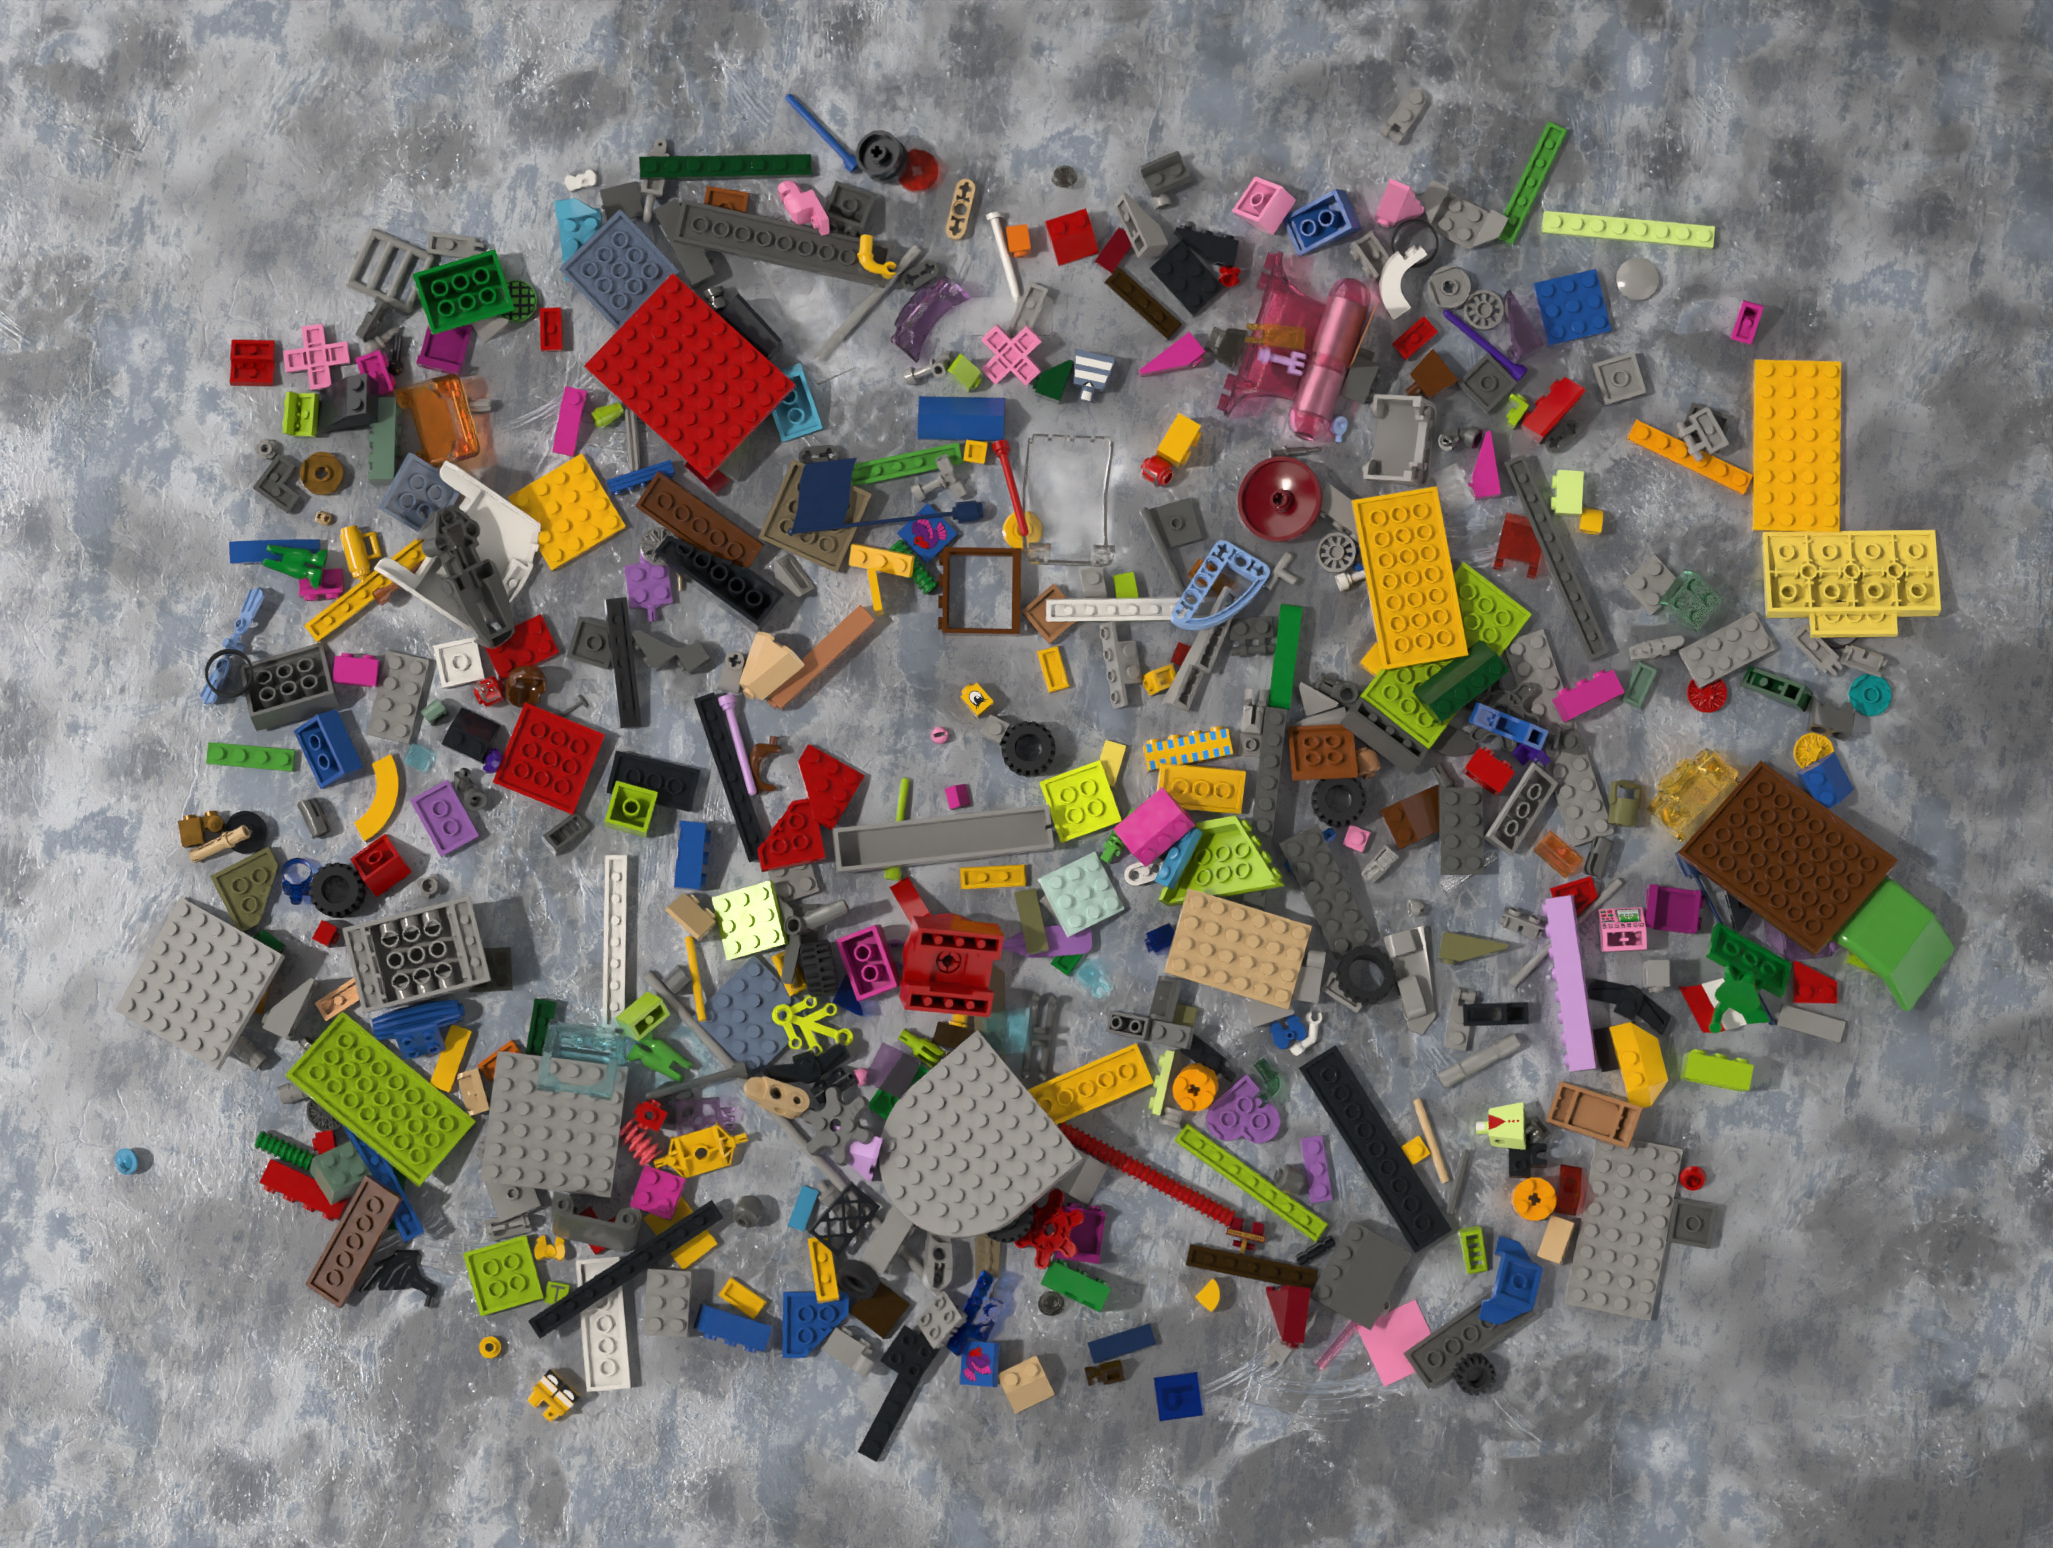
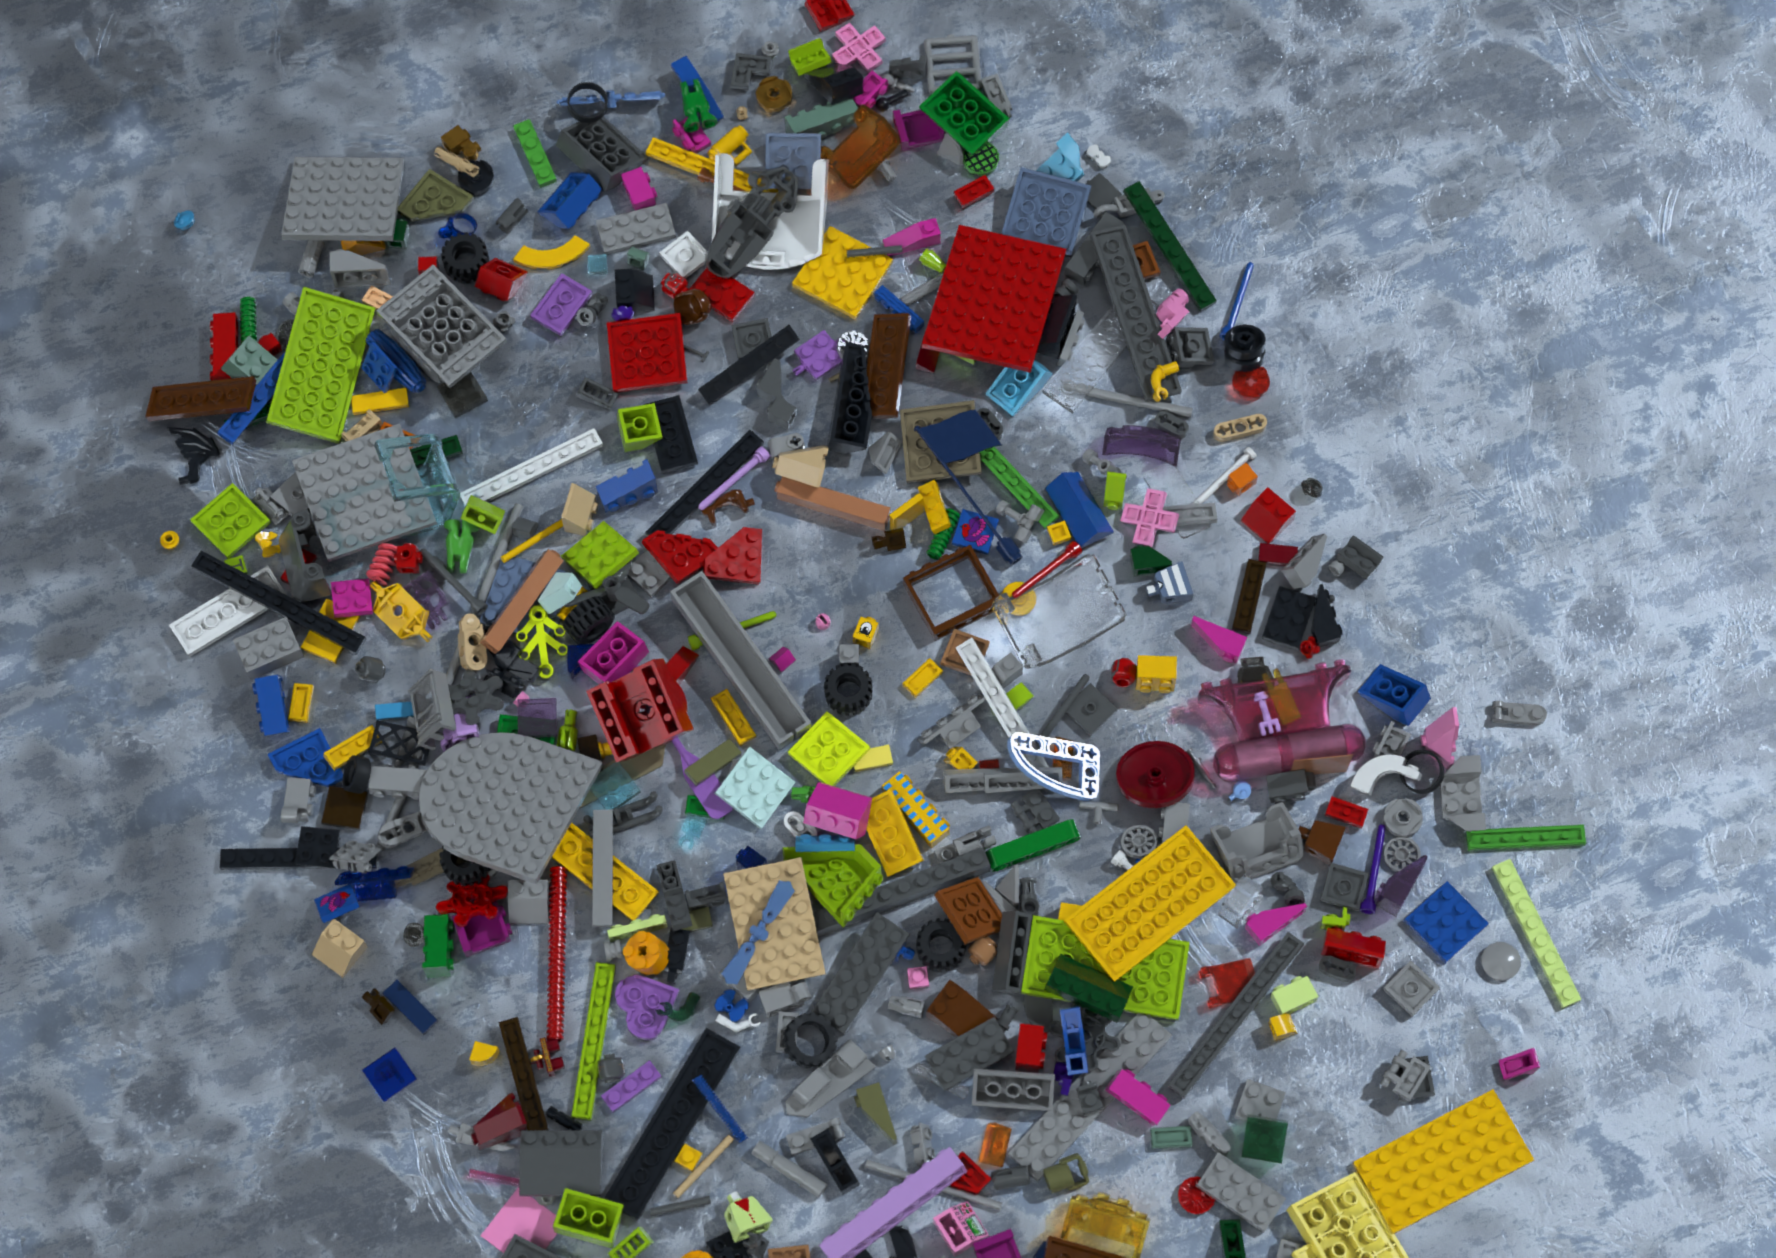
camera: 65 degrees right, 15 degrees down
yellow hips [527,1369,581,1422] -> none
bright pink slope [1232,176,1296,235] -> none
light orange plate [1626,420,1753,495] -> none
none -> light grey door [408,669,456,750]
none -> nougat brick [479,549,564,654]
none -> light aqua slope [538,572,582,614]
none -> lime slope [553,1188,624,1249]
none -> light grey tile [592,810,613,927]
none -> blue piece [692,1075,749,1143]
none -> medium blue piece [722,880,795,984]
none -> dark grey bar [847,245,902,258]
none -> dark brown plate [871,528,906,551]
none -> light grey plate [1056,310,1085,367]

